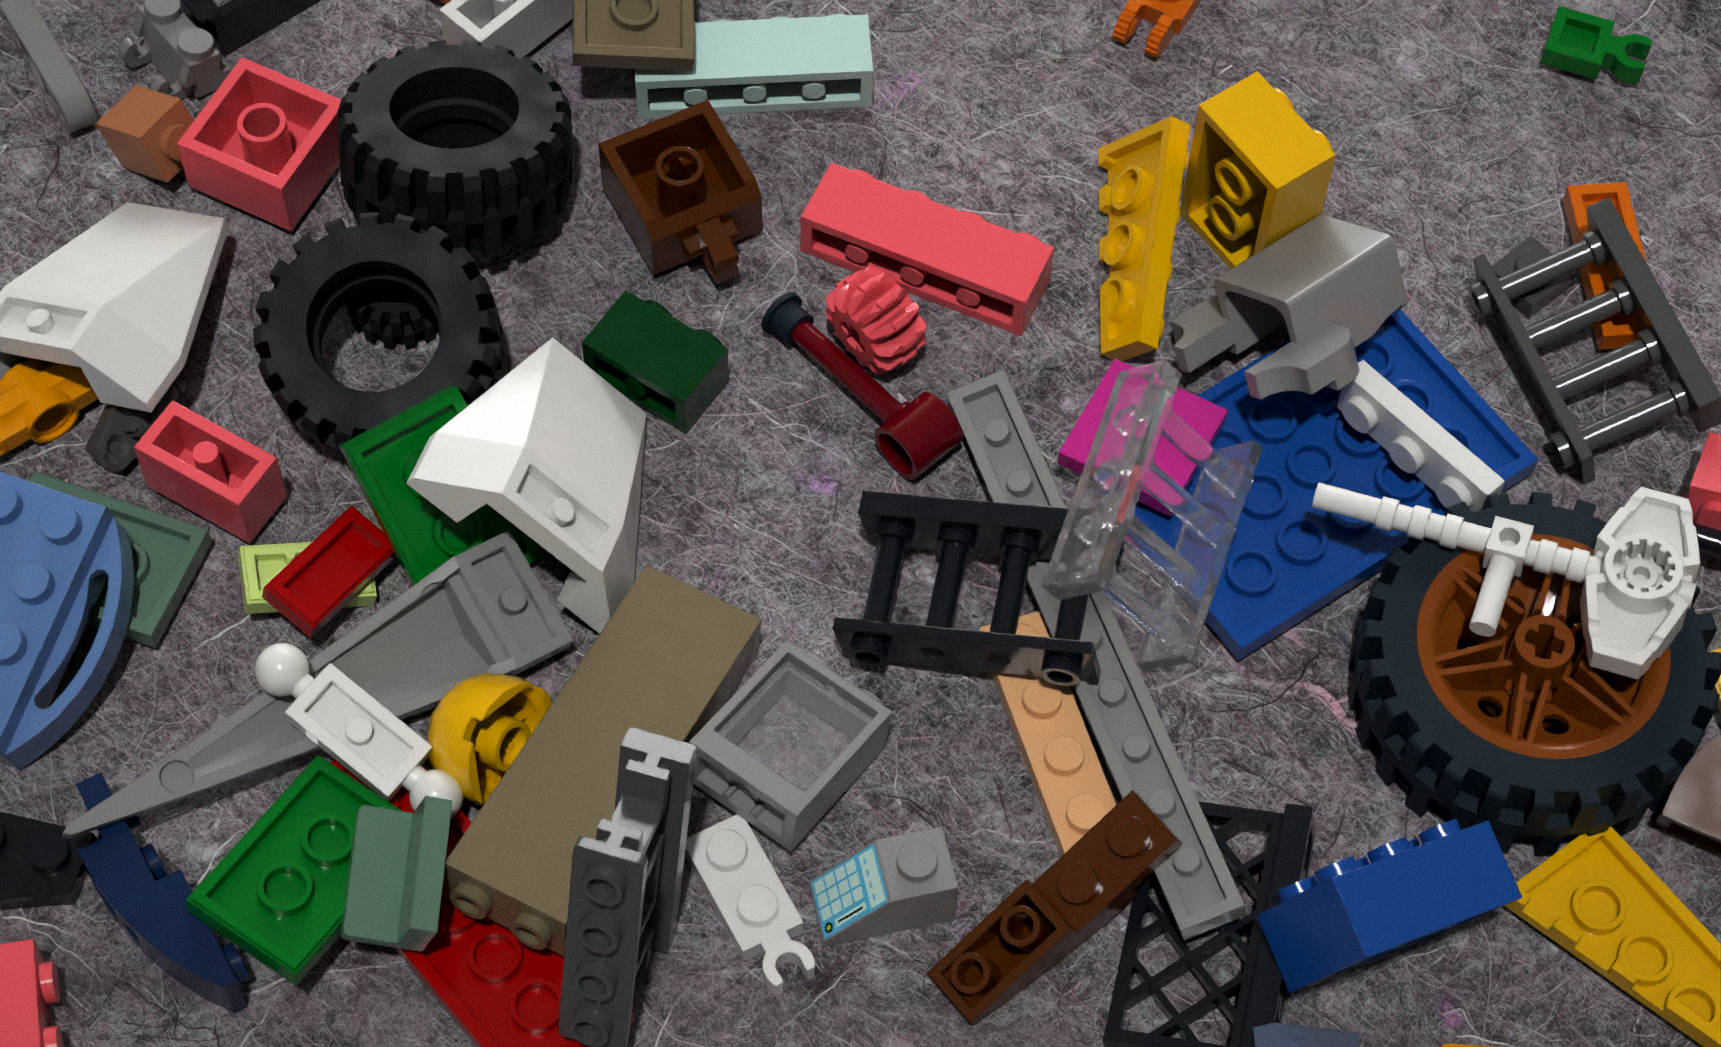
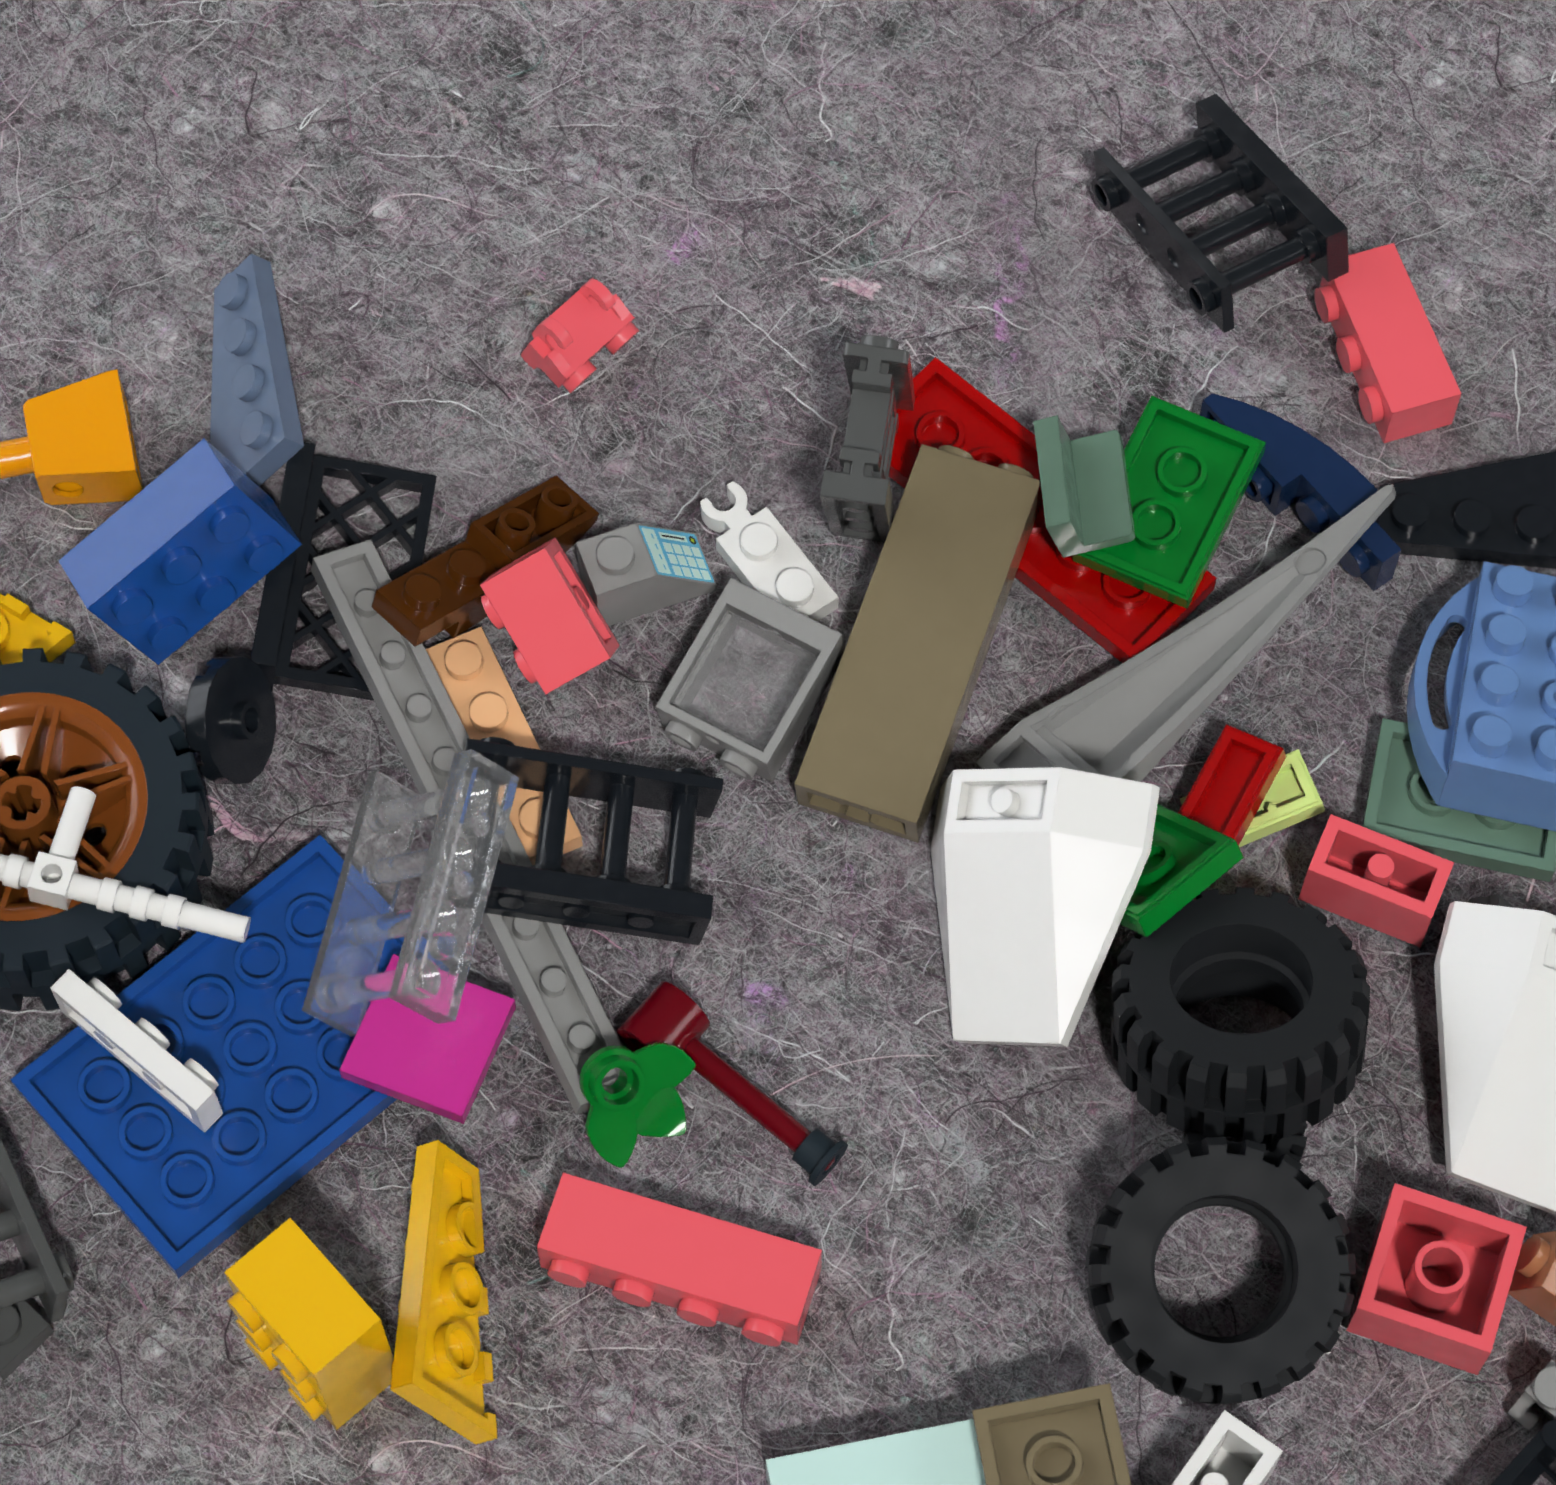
camera: 175 degrees right, 5 degrees up
white plate [255,643,464,819] -> none
yellow cylinder [428,673,552,806] -> none
dark green brick [582,290,729,434] -> none
reddish brown hinge [598,100,762,284] -> none
coral gear [825,265,927,375] -> none
light grey piece [1170,214,1408,400] -> none
none -> black plate [185,657,276,784]
none -> coral brick [480,537,620,695]
none -> green plate [580,1043,696,1168]

